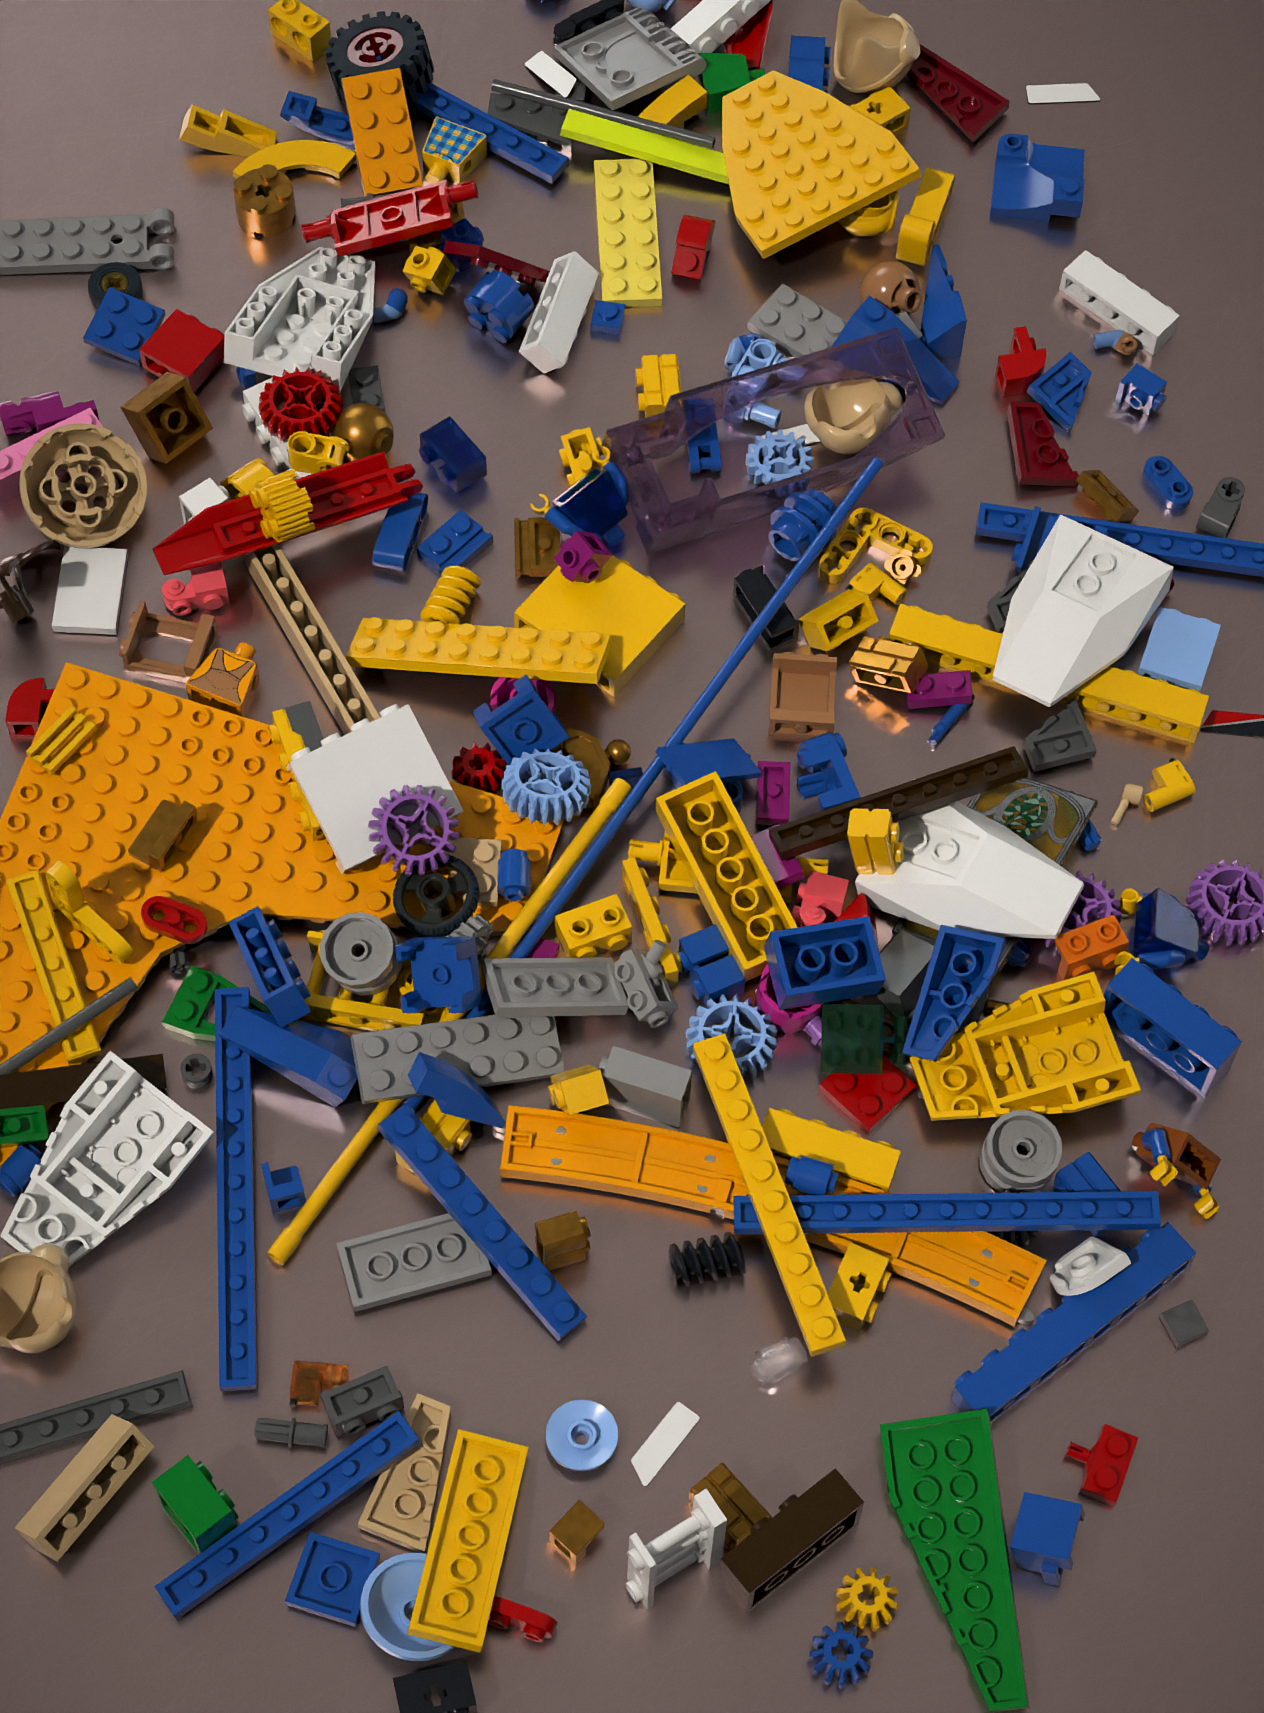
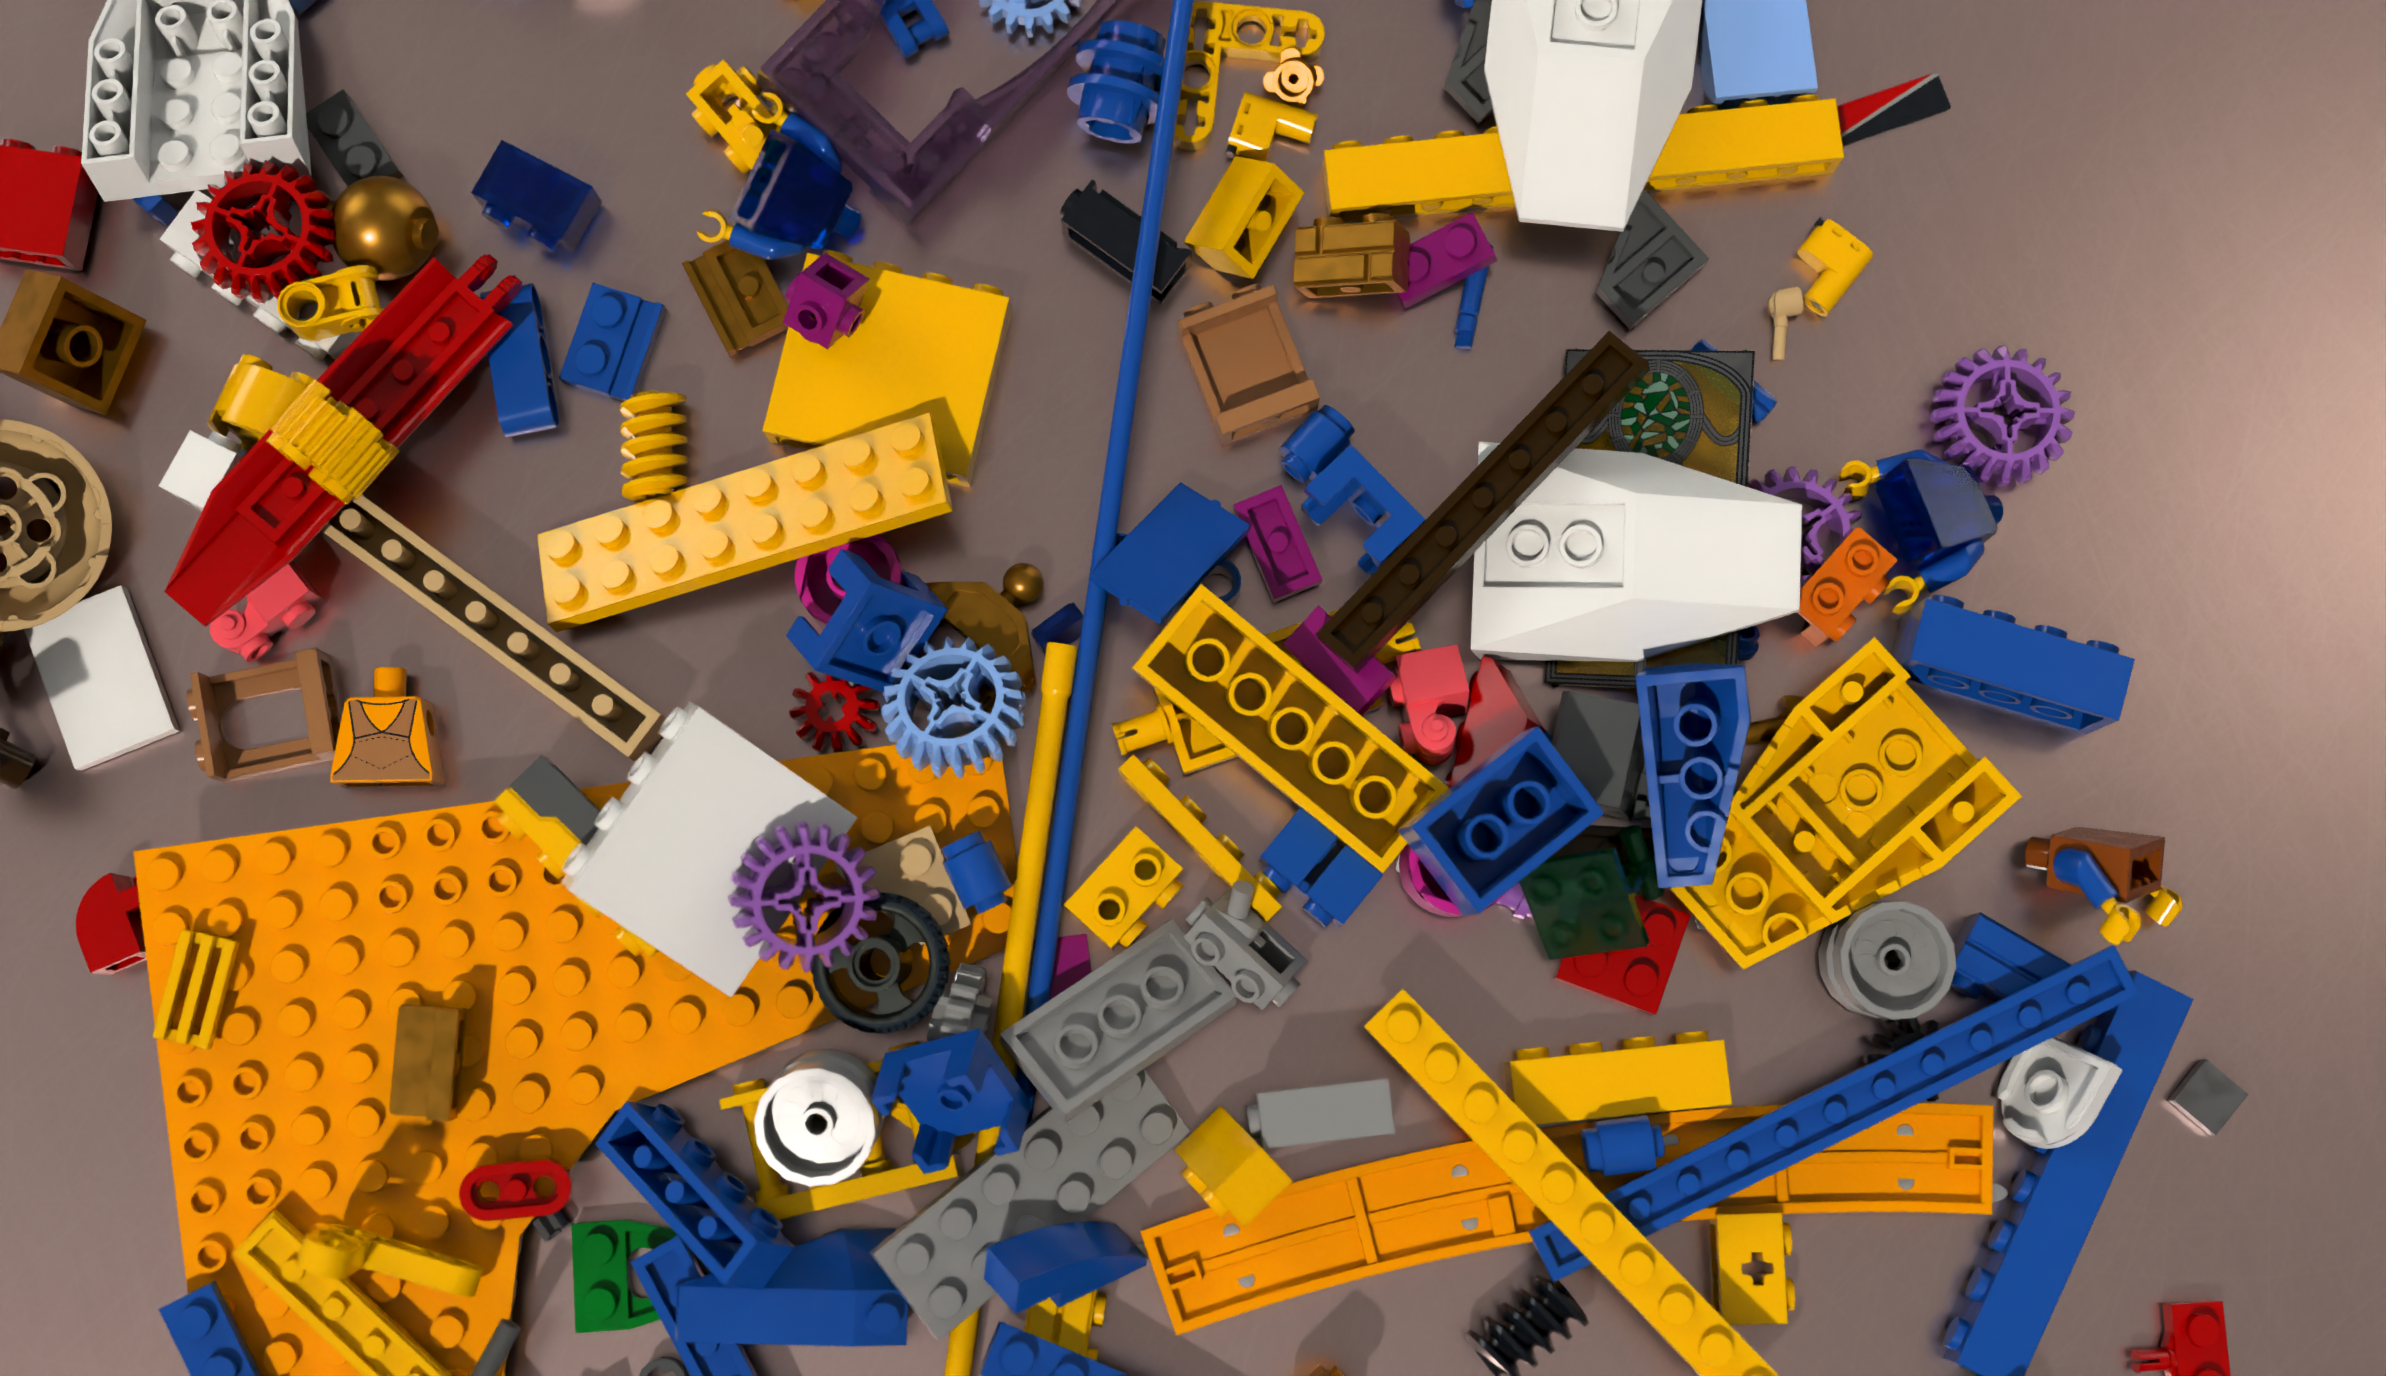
camera: 25 degrees left, 20 degrees up
light blue gear [685,993,778,1080] -> none
yellow brick [847,808,904,875] -> none

